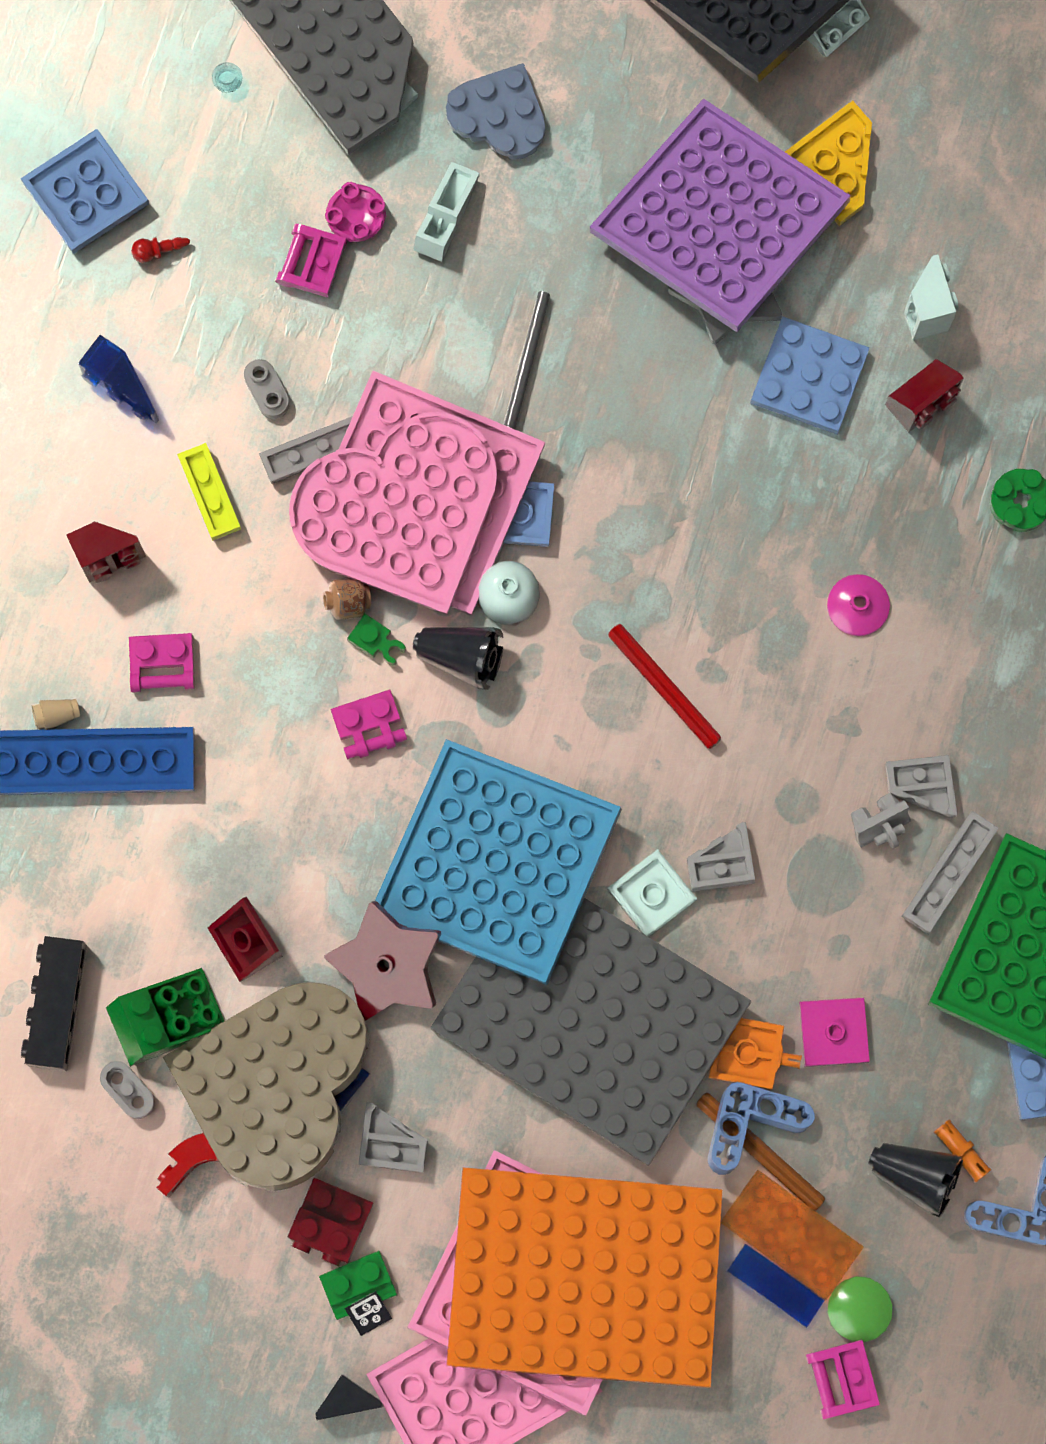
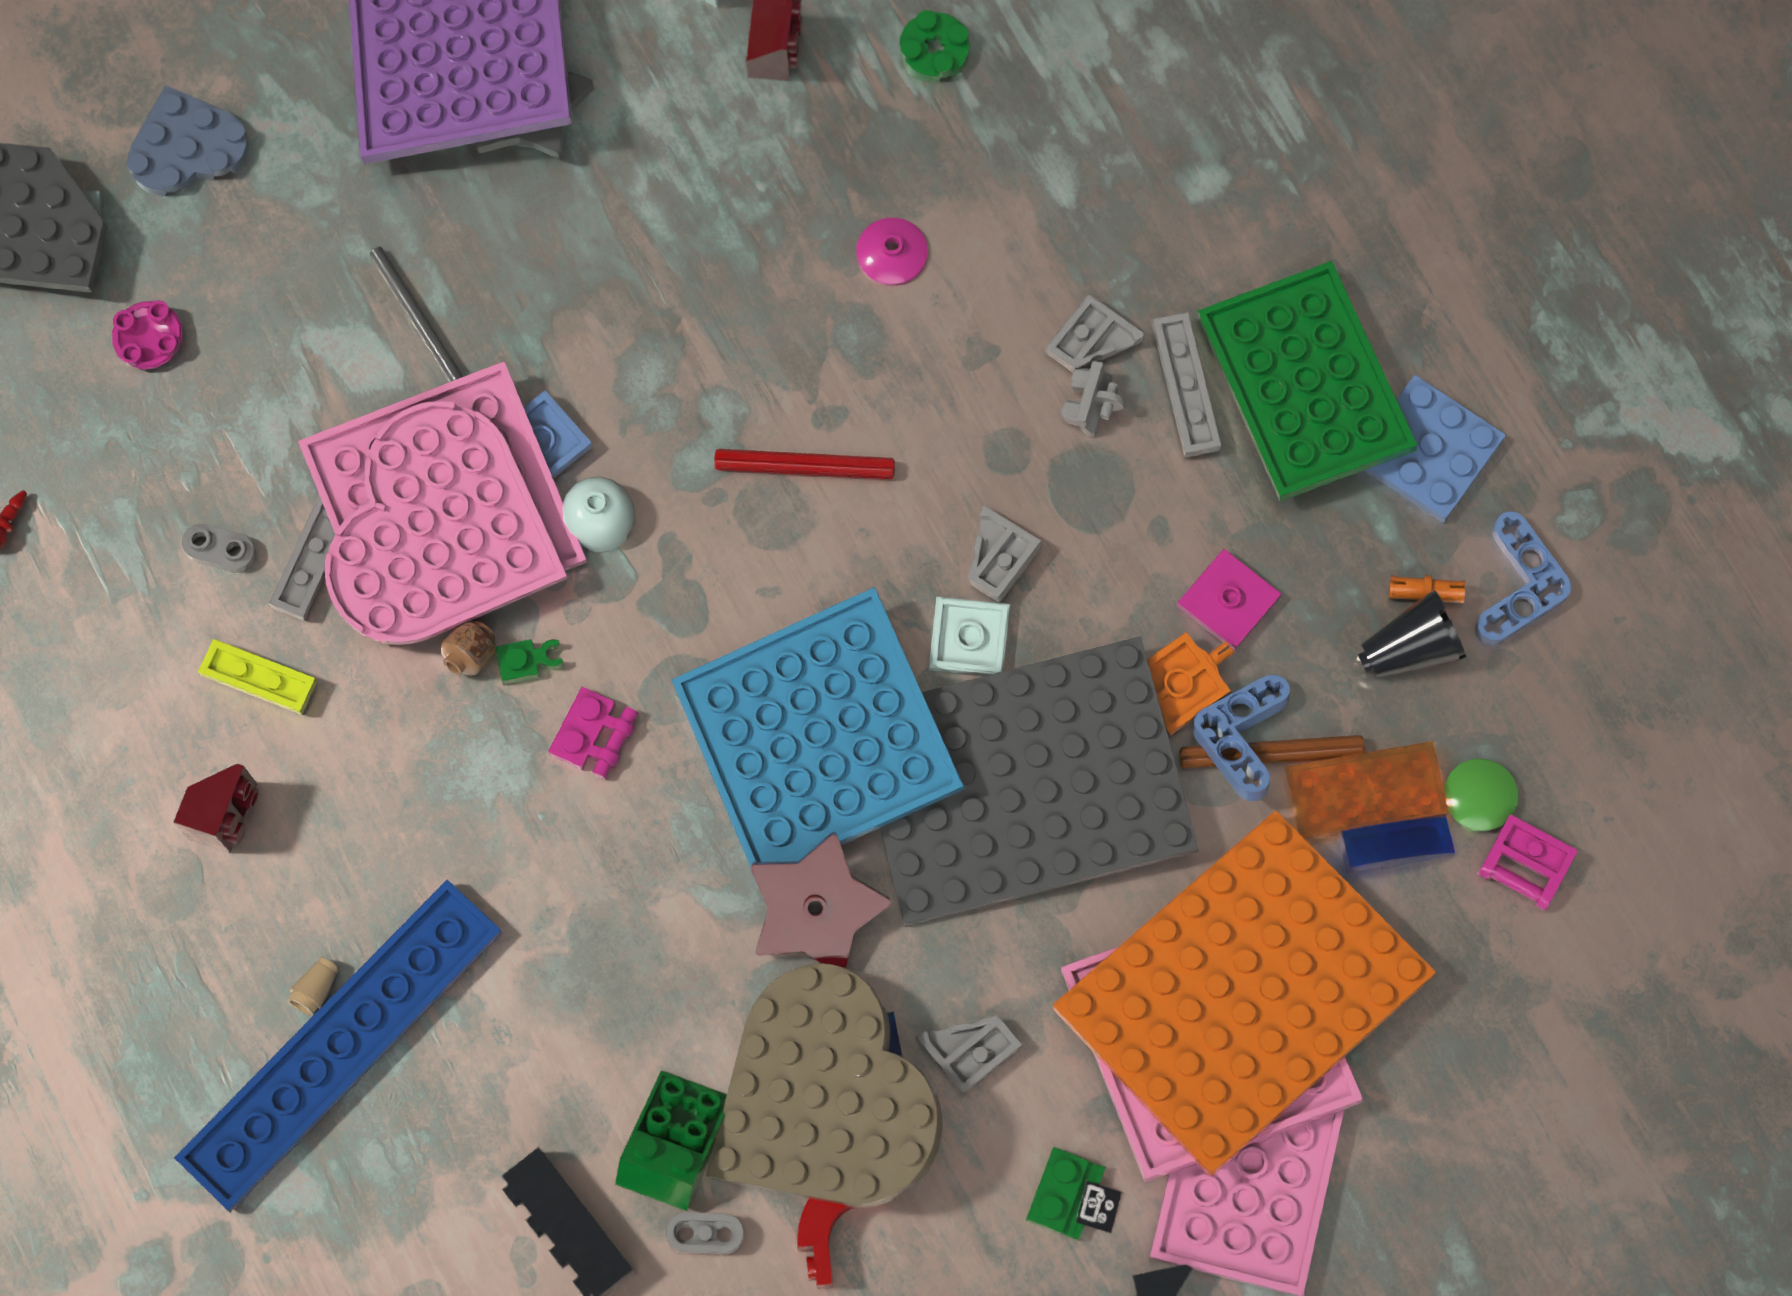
camera: 45 degrees left, 5 degrees down
clear blue slope [78,334,159,424] -> none
dark pink plate [129,633,195,693] -> none
dark red slope [207,896,283,982] -> none
dark pink plate [275,224,347,298] -> none
dark red plate [287,1178,374,1267] -> none
light aqua slope [413,162,480,262] -> none
black cone [413,627,503,690] -> none
medium blue plate [750,316,869,435] -> none

